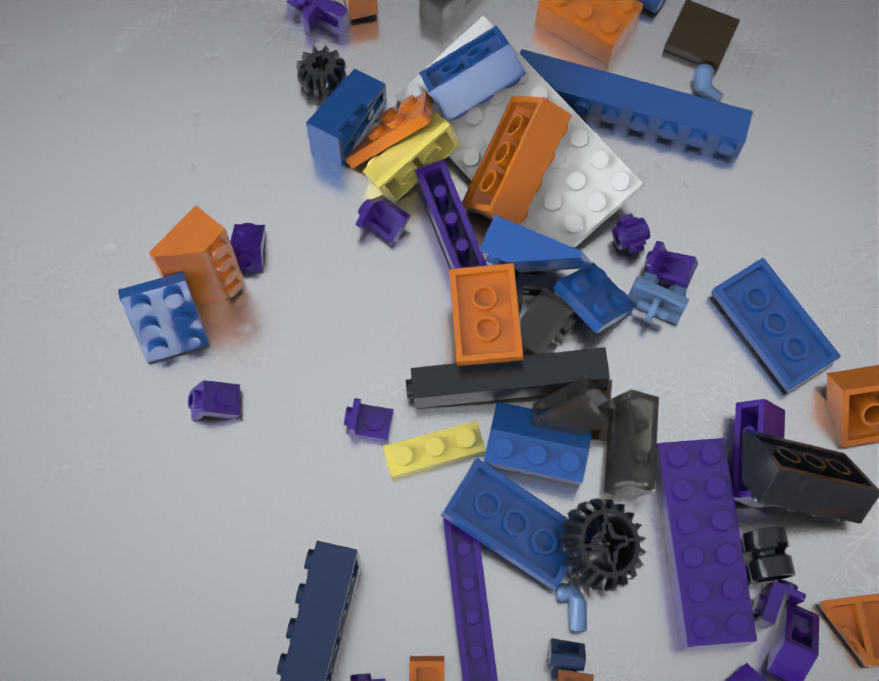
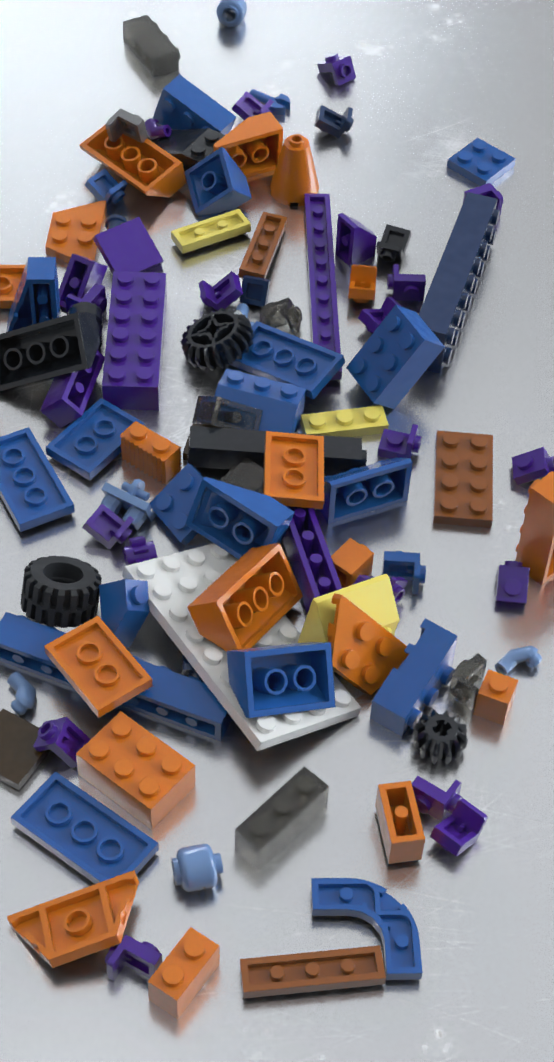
camera: 175 degrees left, 20 degrees down
clear smoke brick [604,389,659,500] -> none
none -> blue wedge [6,257,61,332]
none -> black tyre [20,556,102,628]
none -> dark purple bracket [33,717,91,768]
none -> orange plate [44,616,153,718]
none -> blue plate [46,398,145,480]
none -> blue slope [99,579,150,648]
none -> orange brick [120,421,182,484]
none -> dark purple bracket [199,271,243,311]
none -> clear smoke bracket [259,297,302,334]
none -> blue slope [320,457,413,524]
none -> orange brick [331,538,374,588]
none -> blue brick [346,305,445,409]
none -> dark purple bracket [358,297,402,334]
none -> blue bracket [382,551,426,594]
none -> dark orange plate [433,430,493,528]
none -> clear smoke bracket [449,653,487,710]
none -> orange brick [473,669,519,725]
none -> medium blue arm [495,645,542,675]

